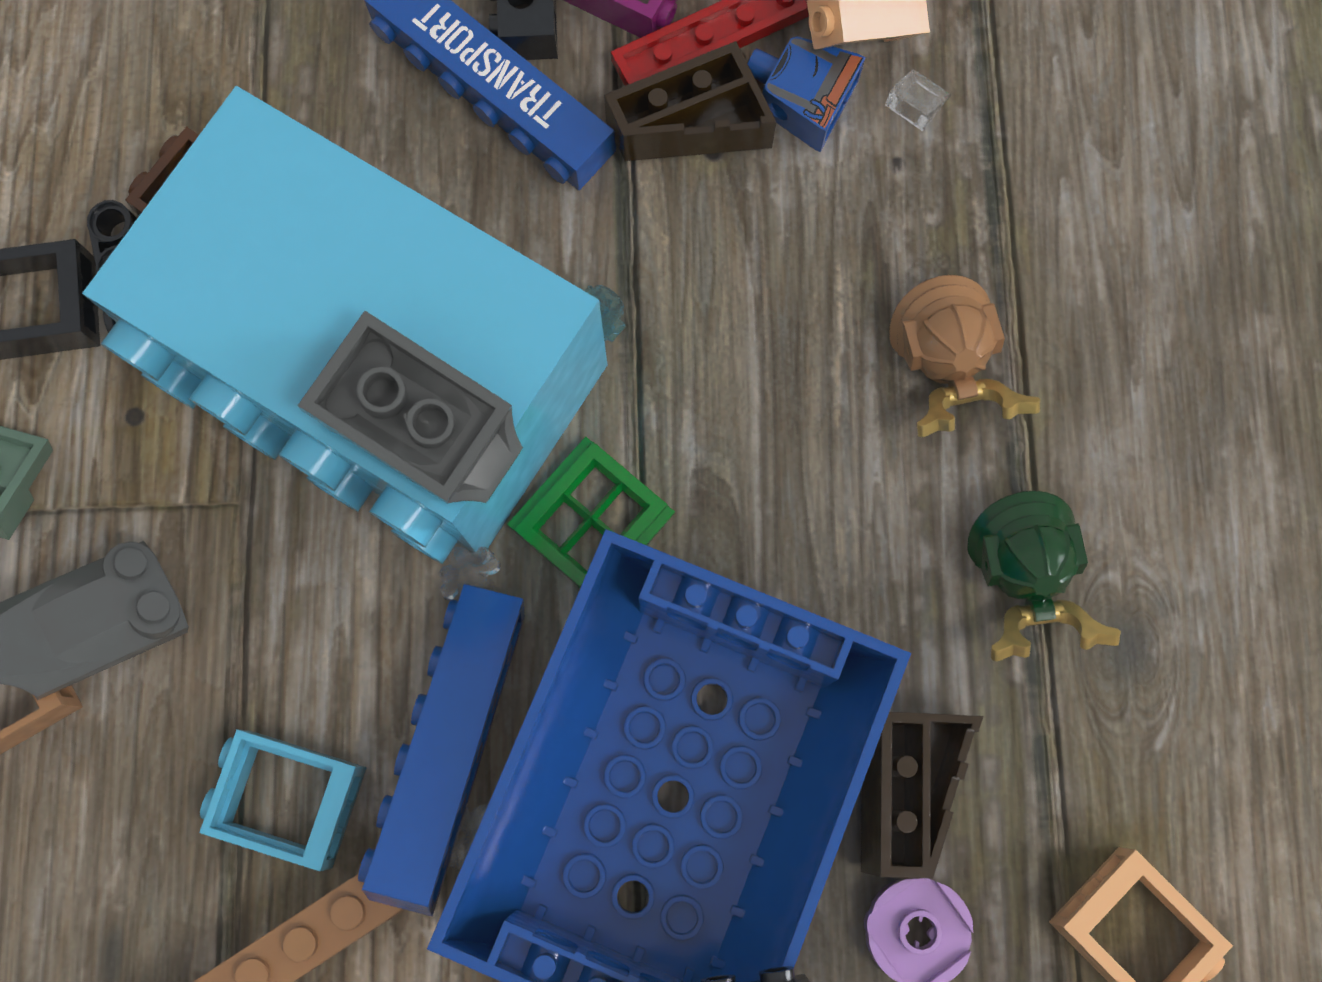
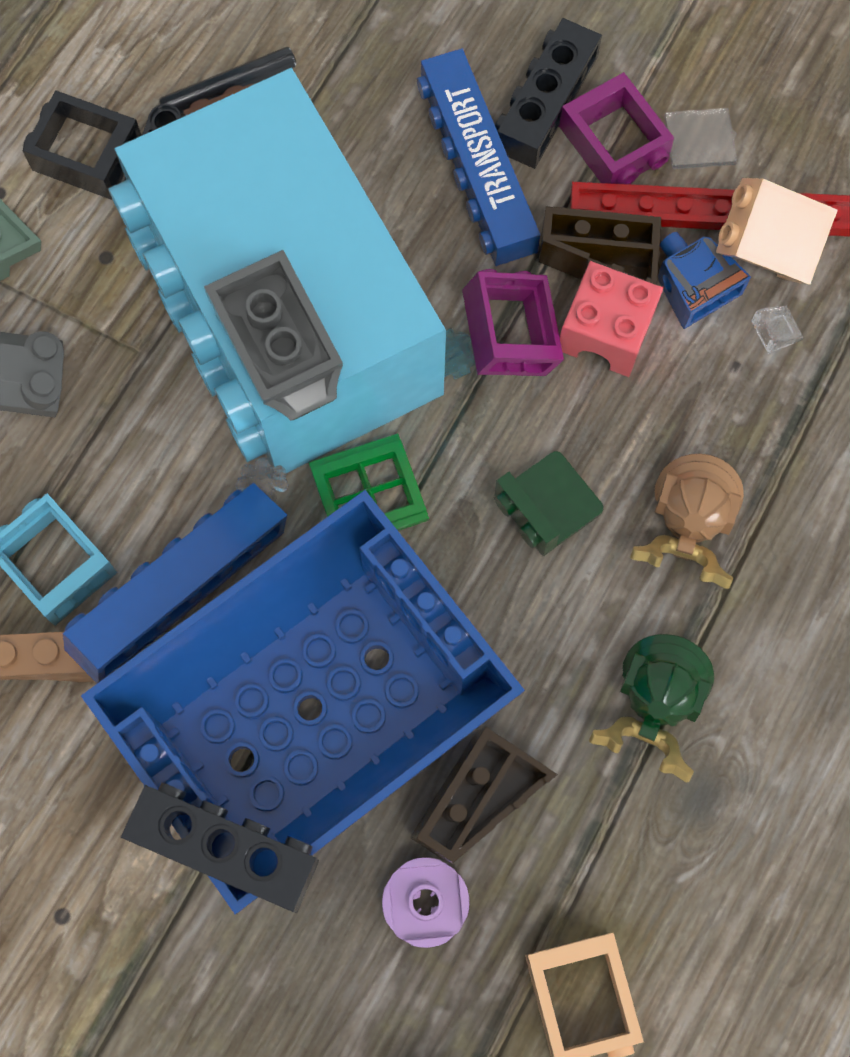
camera: 30 degrees right, 5 degrees down
none -> black axle [159,47,296,114]
none -> magenta window [462,269,564,376]
none -> dark green bracket [494,451,604,556]
none -> coral piece [560,261,664,377]

